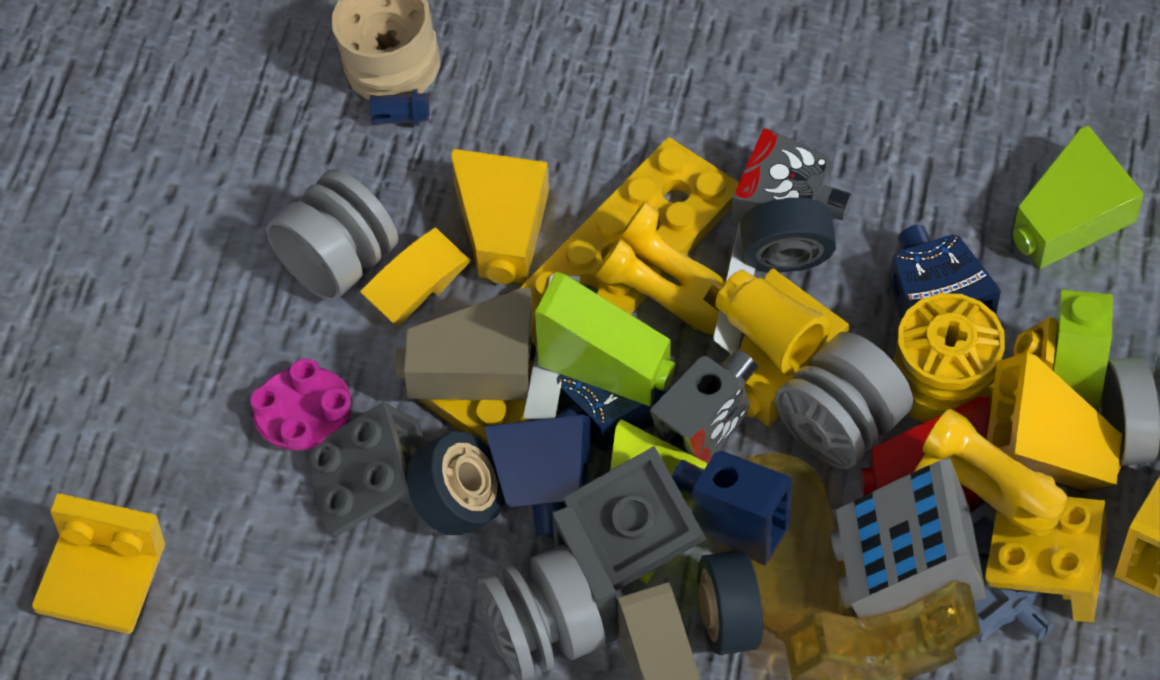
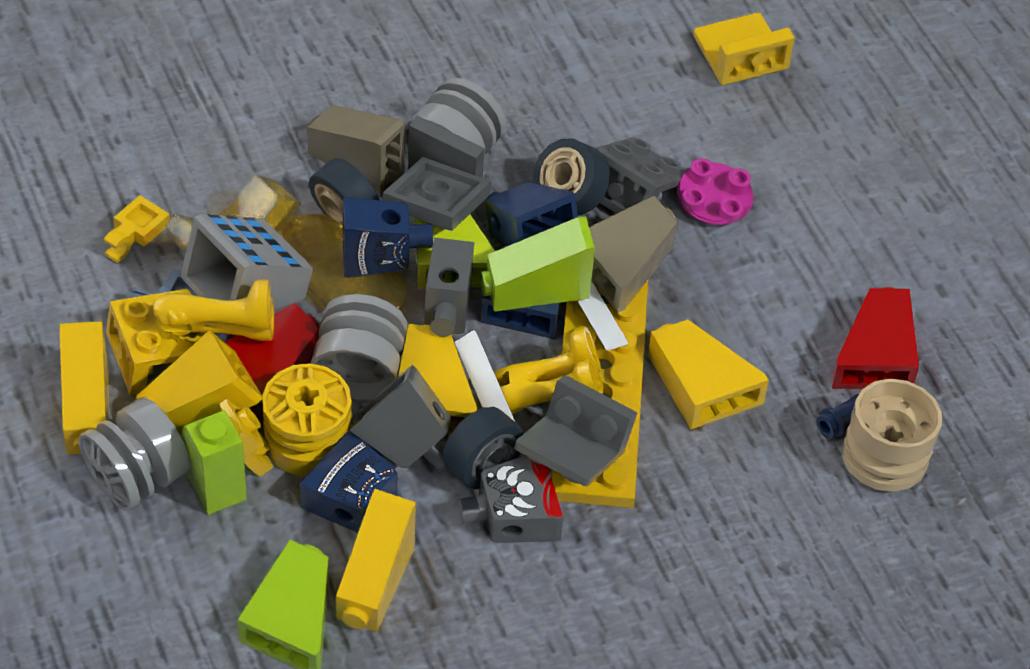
camera: 140 degrees right, 5 degrees down
light grey wheel [266,169,398,301] -> none
yellow slope [360,227,471,328] -> none
yellow plant [715,269,831,375] -> none
none -> yellow slope [336,489,416,632]
none -> dark grey torso [350,364,451,470]
none -> dark grey bracket [514,375,637,486]
none -> red slope [831,287,919,389]

